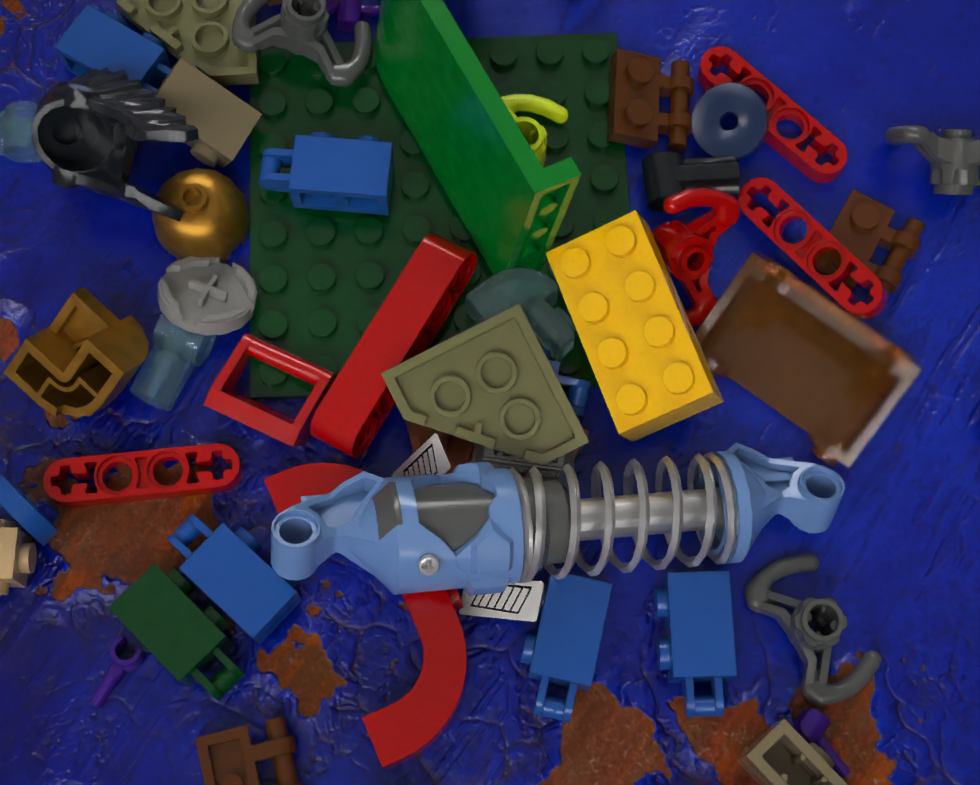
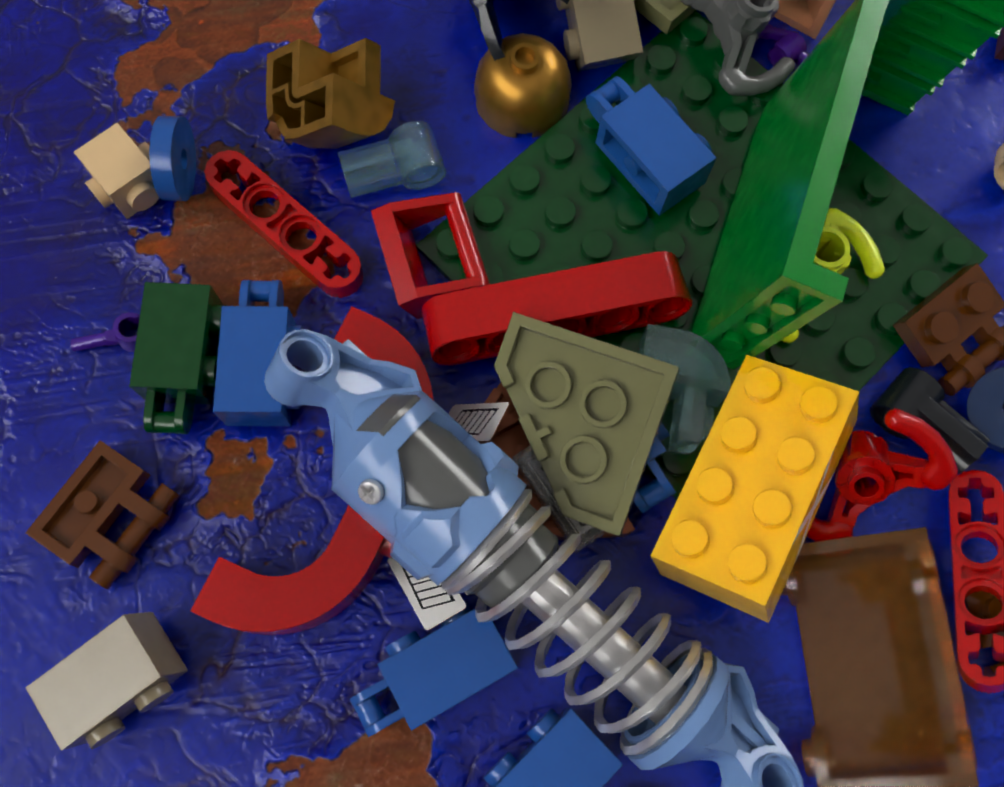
camera: 45 degrees right, 0 degrees up
light grey tile [157,256,258,336] -> none

